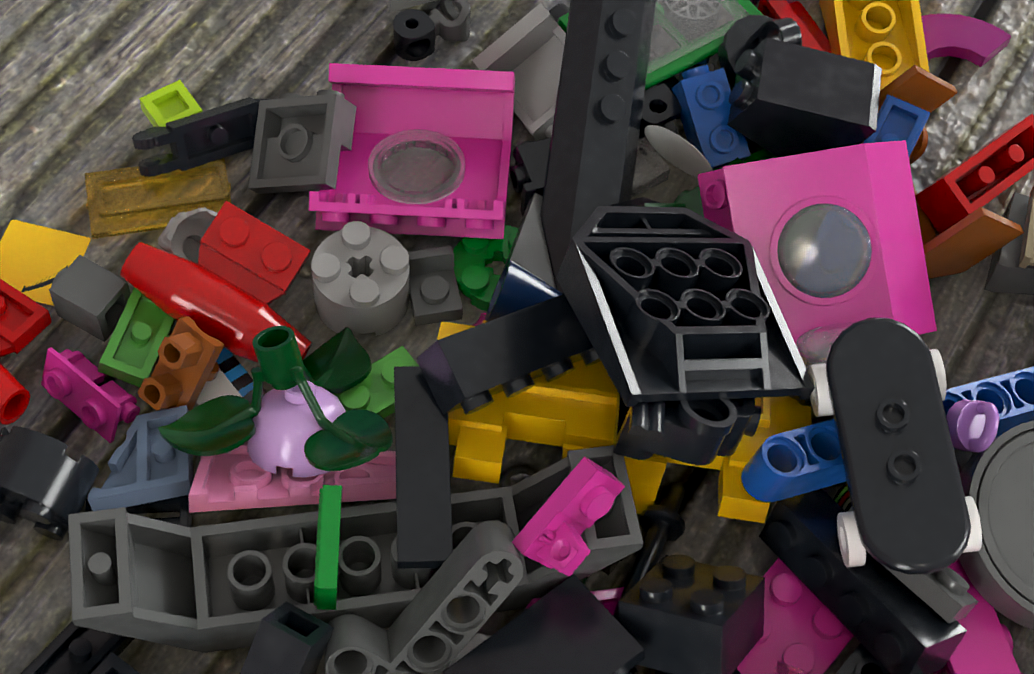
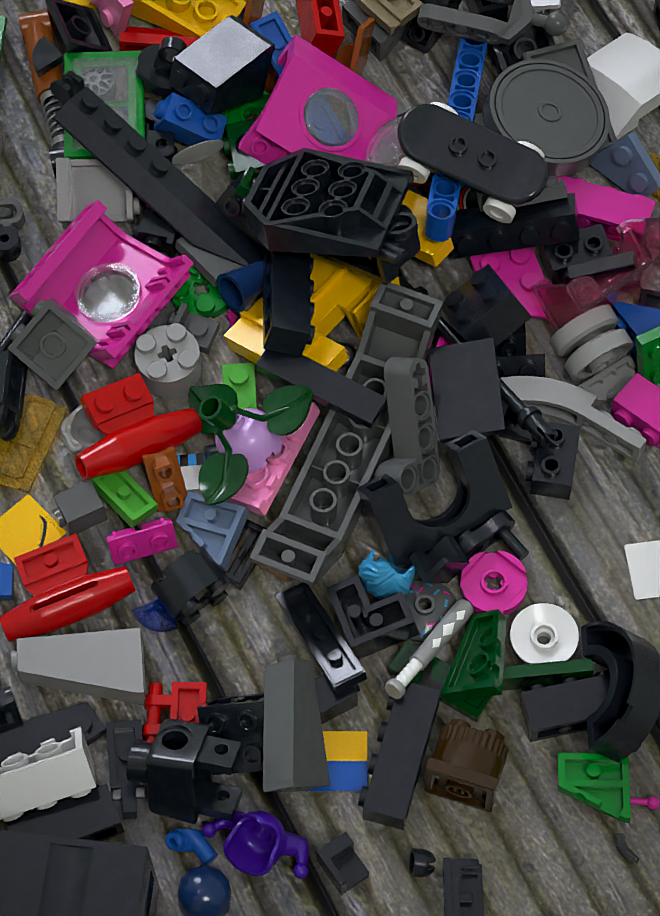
camera: 50 degrees left, 5 degrees up
green tile [314,485,342,610] -> none
dark pink hinge [512,456,625,577] -> none
medium lavender tile [946,399,999,452] -> none

